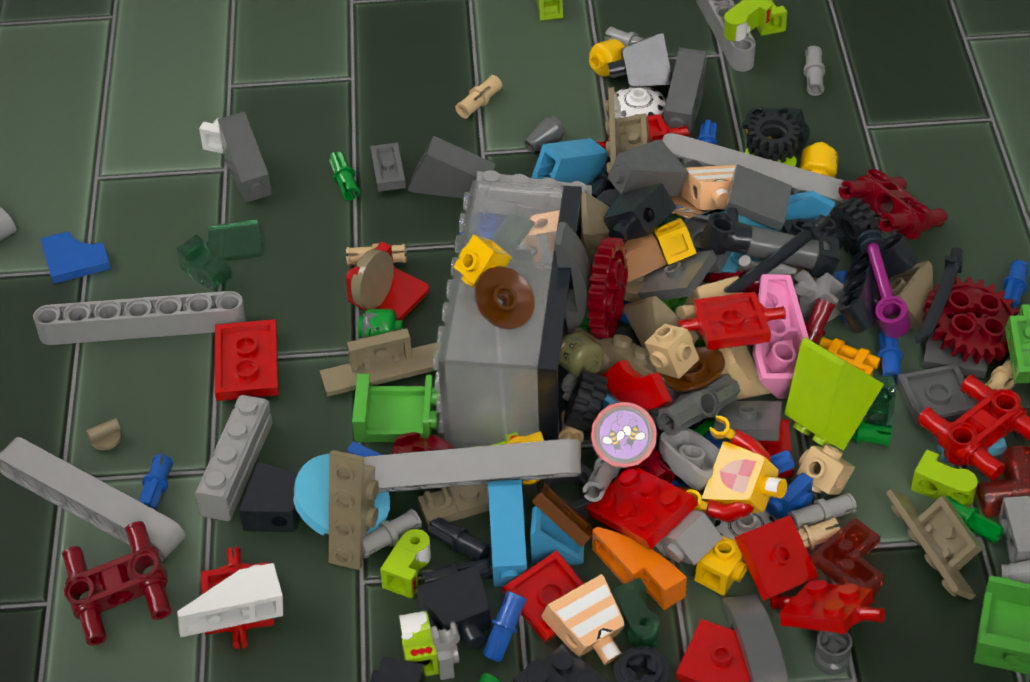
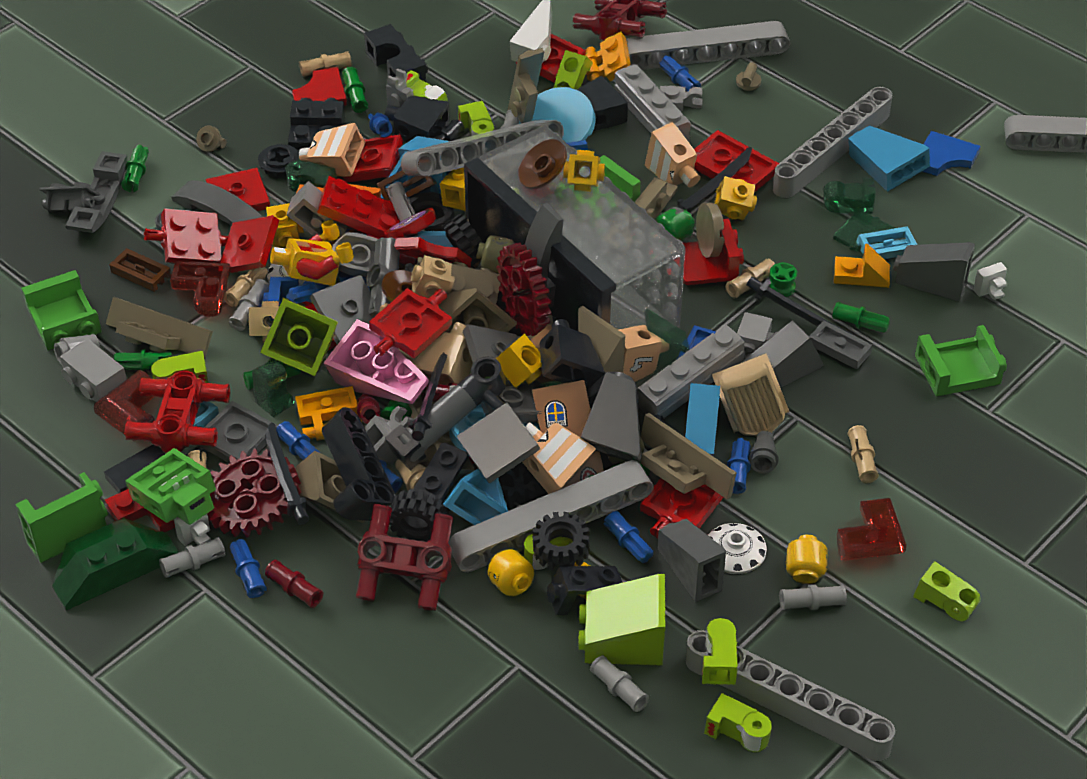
camera: 135 degrees right, 0 degrees up
torso [607,33,672,86] -> none
magenta piece [858,230,911,338] -> none
none -> reddish brown tile [109,248,172,292]
none -> dark red pin [265,559,324,608]
none -> lime leg [553,50,592,89]
none -> lime slope [578,574,665,665]
none -> light orange plate [585,32,631,82]
none -> light nougat torso [645,122,700,188]
none -> light grey plate [660,86,703,111]
none -> black sword [677,147,752,215]
none -> tan piece [712,353,789,436]
none -> yellow brick [714,176,757,220]
none -> blue axle [727,438,751,494]
none -> light grey brick [737,312,777,358]
none -> black sword [746,276,855,336]
none -> green wheel [769,262,798,297]
none -> light orange slope [834,244,890,288]
none -> clear red brick [837,498,907,561]
none -> dark azure slope [848,126,930,192]
none -> medium azure tile [856,226,917,259]
none -> bright green panel [915,325,1007,397]

